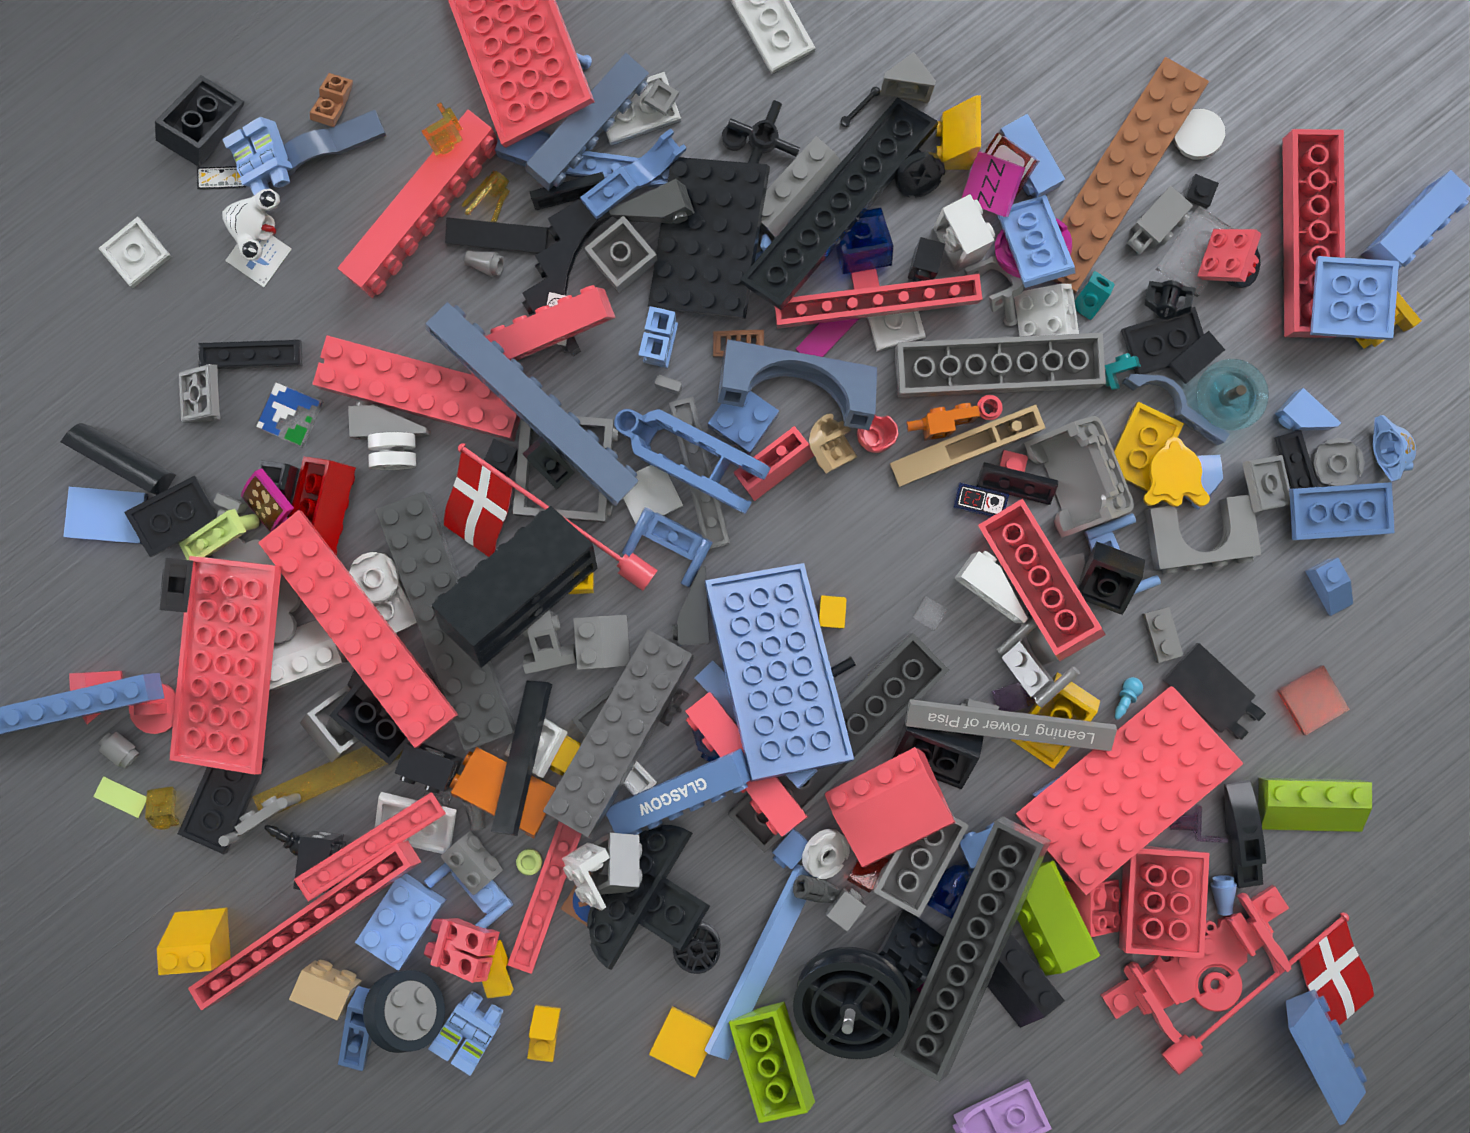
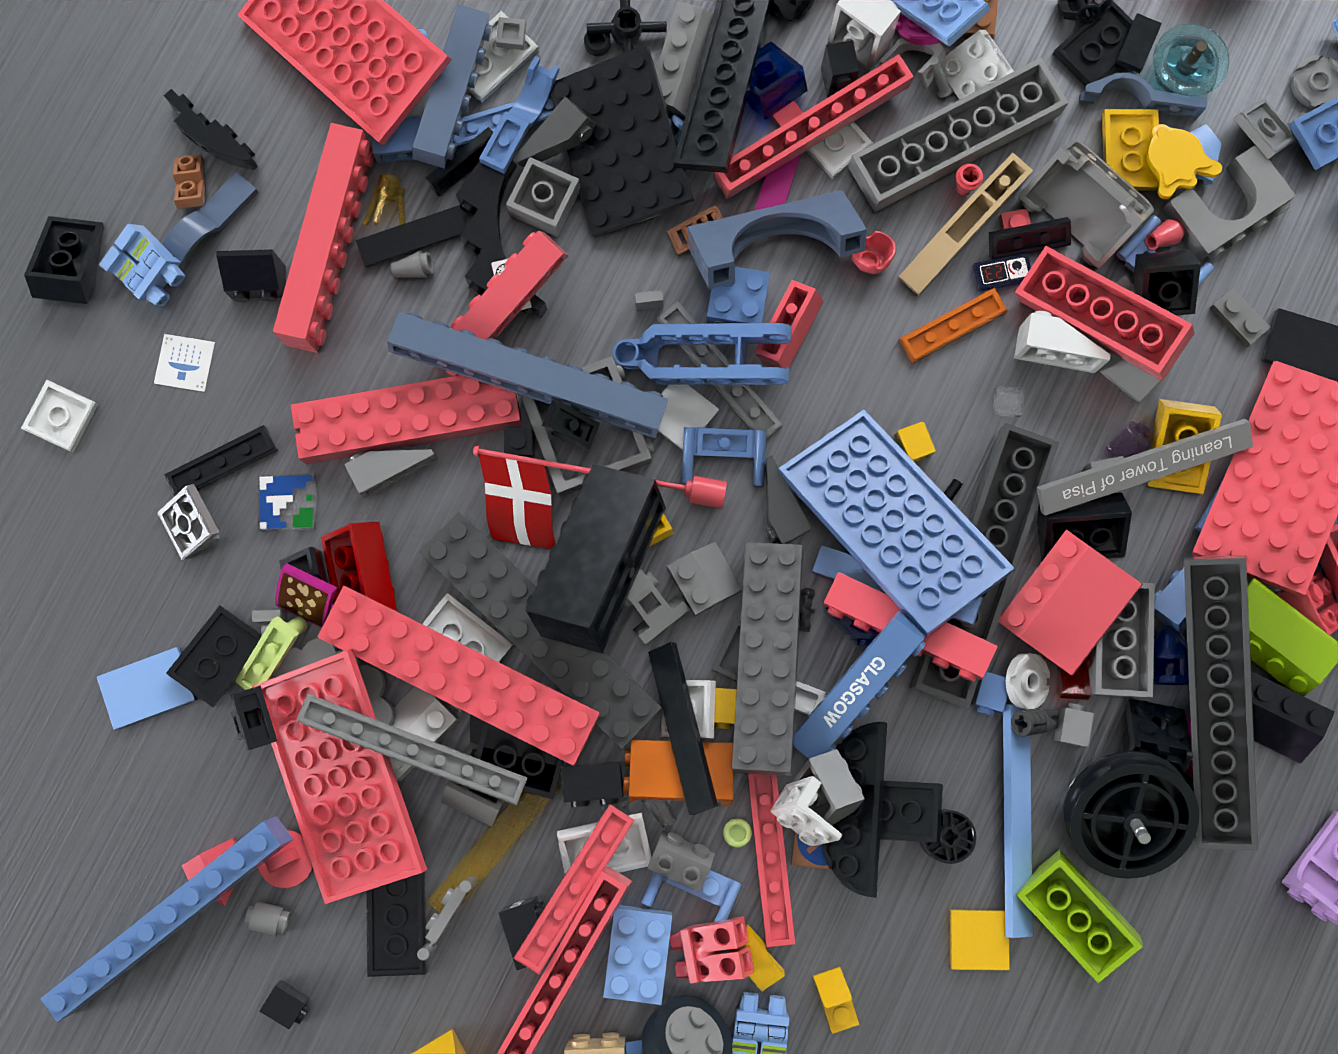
camera: 25 degrees left, 5 degrees down
black brick [60,423,176,495] -> none
yellowish green sticker [93,776,148,818] -> none
clear yellow bracket [145,786,179,830] -> none
sticker [197,166,246,189] -> none
white head [222,189,280,261] -> none
black bar [264,825,302,856] -> none
white tile [349,552,400,603] -> none
white wheel [368,432,416,470] -> none
clear yellow bracket [422,102,463,156] -> none
light blue hips [639,306,678,368] -> none
tan slope [809,414,857,474] -> none
orange plate [906,403,980,441] -> none
light grey plate [997,617,1080,708] -> none
teal bracket [1075,271,1115,320] -> none
teal bracket [1105,353,1141,390] -> none
medium azure bar [1115,677,1143,720] -> none
black tile [1274,430,1318,489] -> none
light blue slope [1275,388,1341,431] -> none
none -> black slope [163,89,258,170]
none -> black slope [216,249,286,302]
none -> black brick [259,980,310,1029]
none -> light grey tile [296,694,527,805]
none -> orange tile [899,288,1008,364]
none -> coral cone [1145,219,1185,250]

